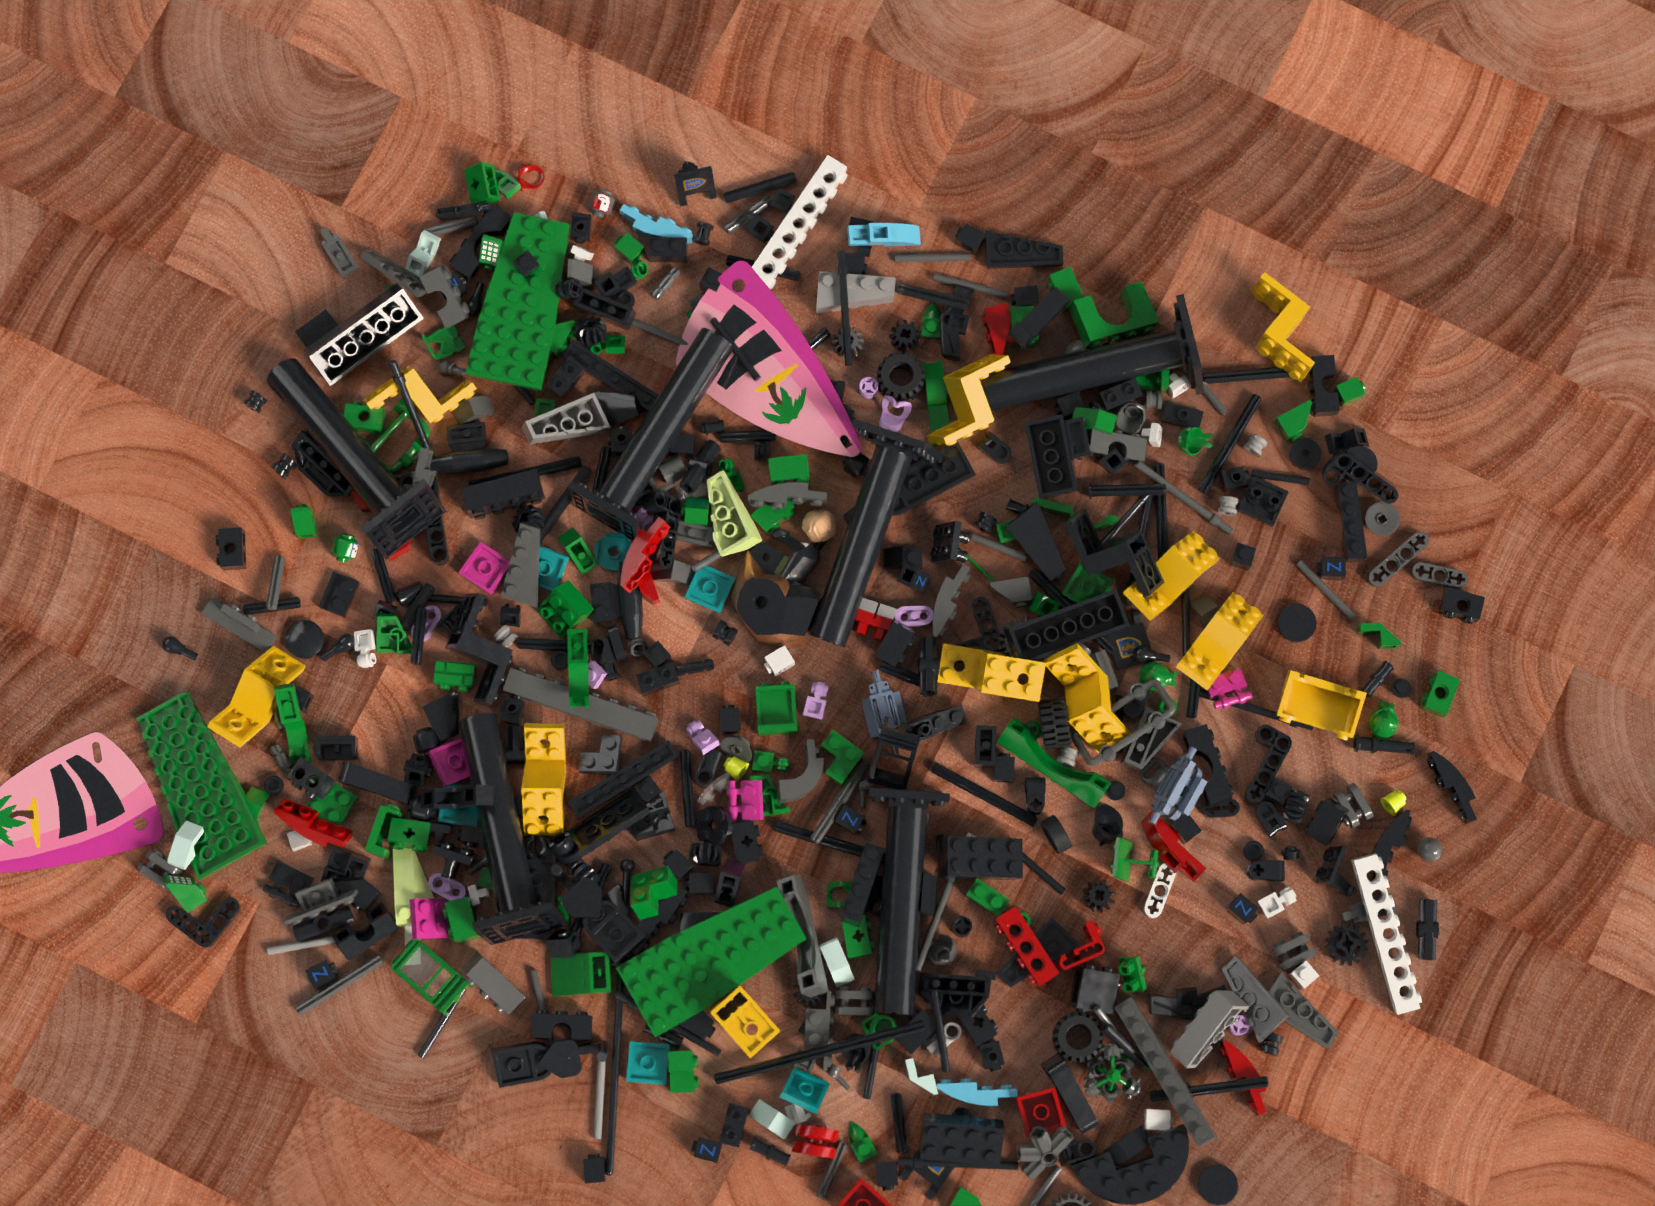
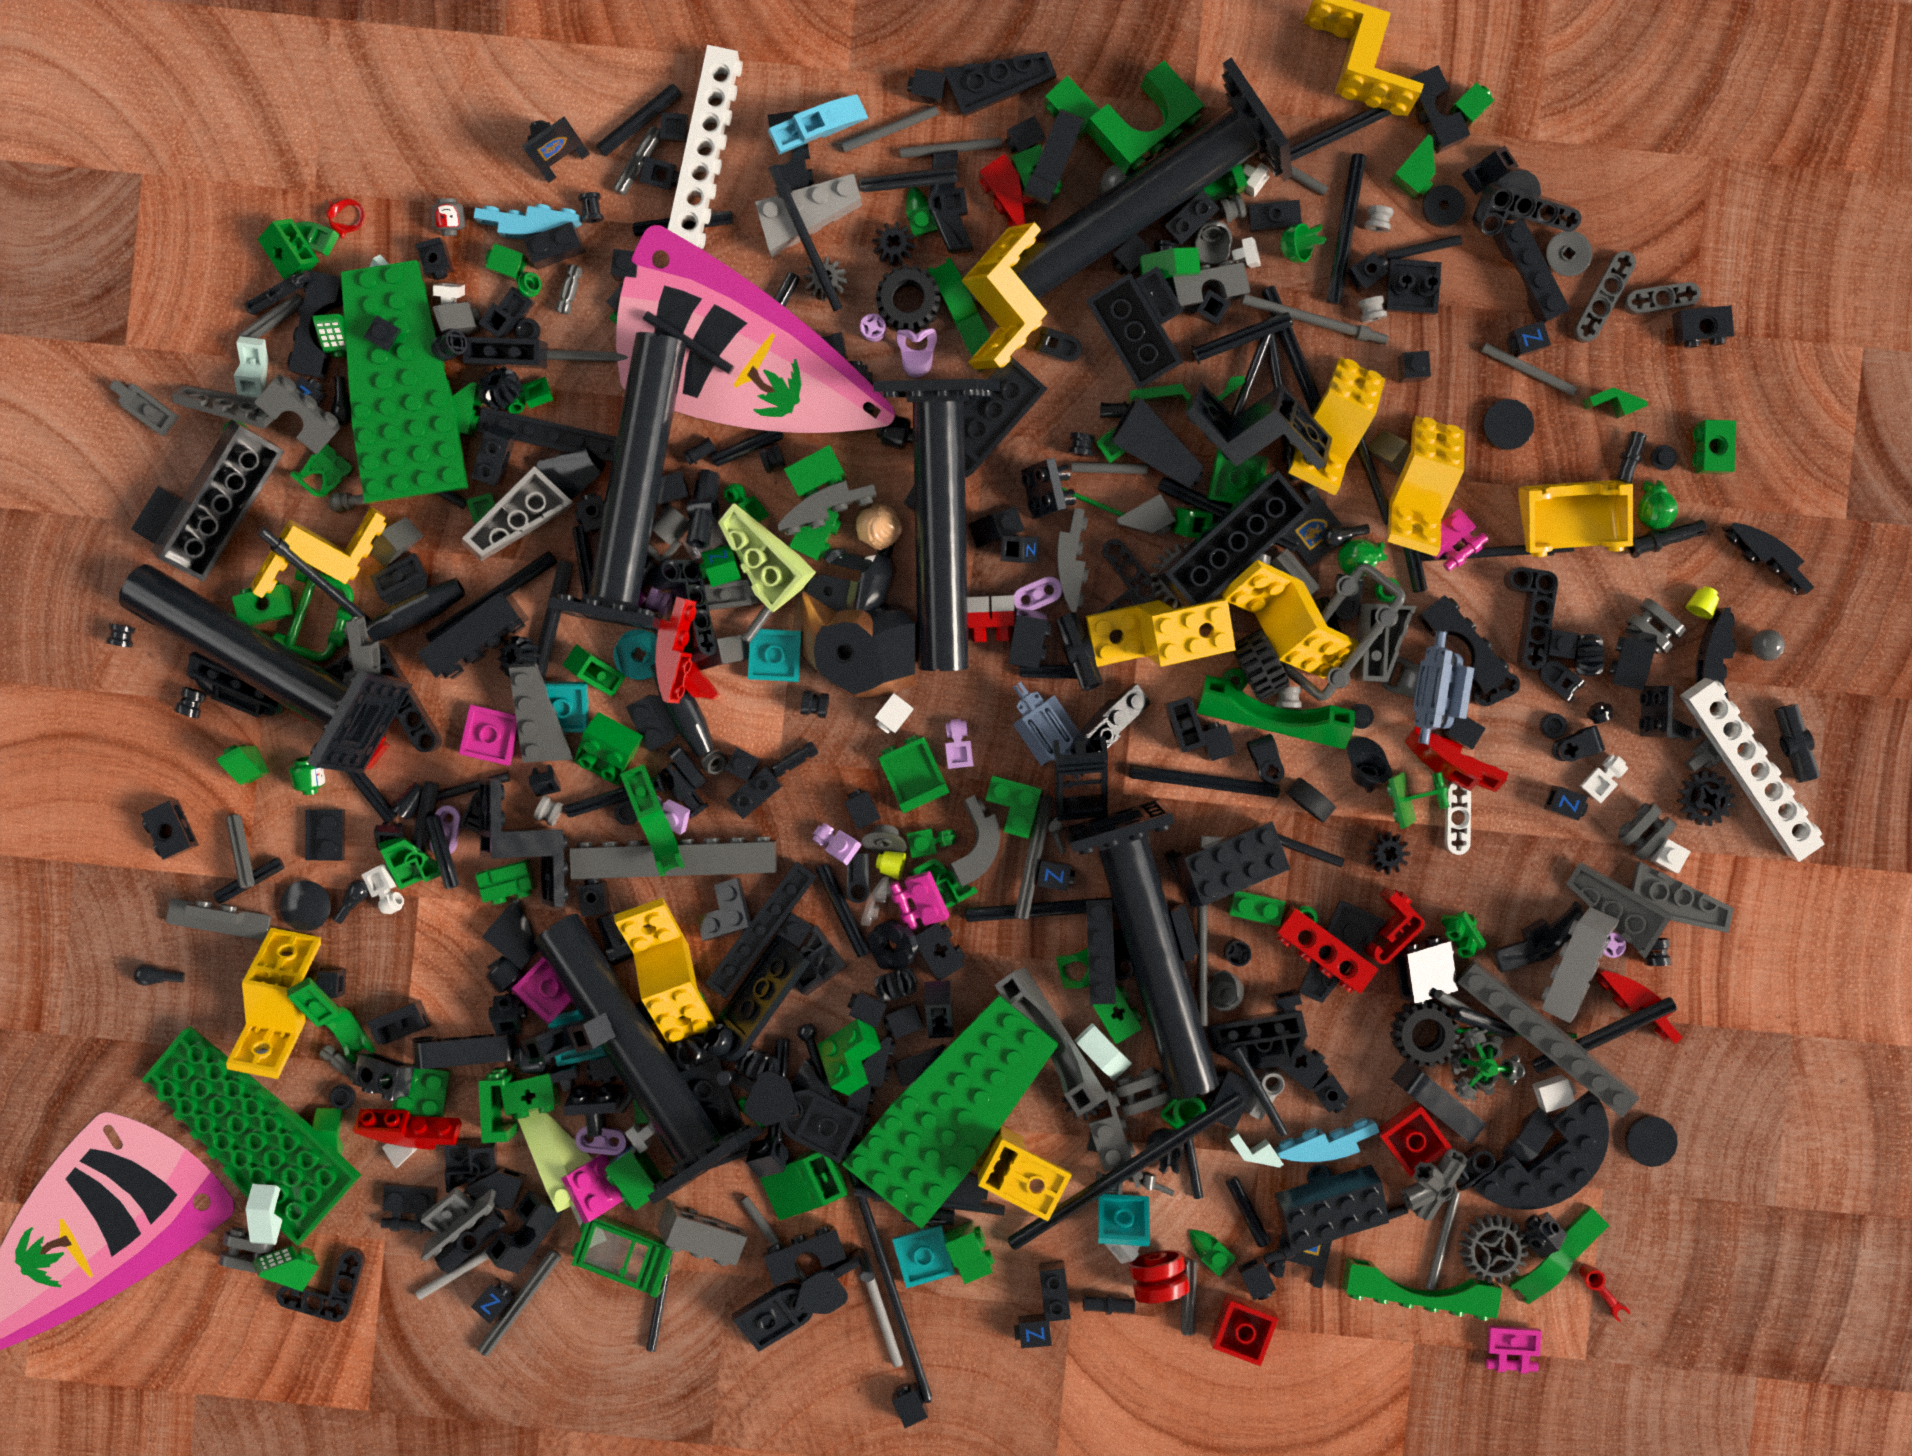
camera: 20 degrees left, 10 degrees up
light aqua slope [748,1099,795,1140] -> none

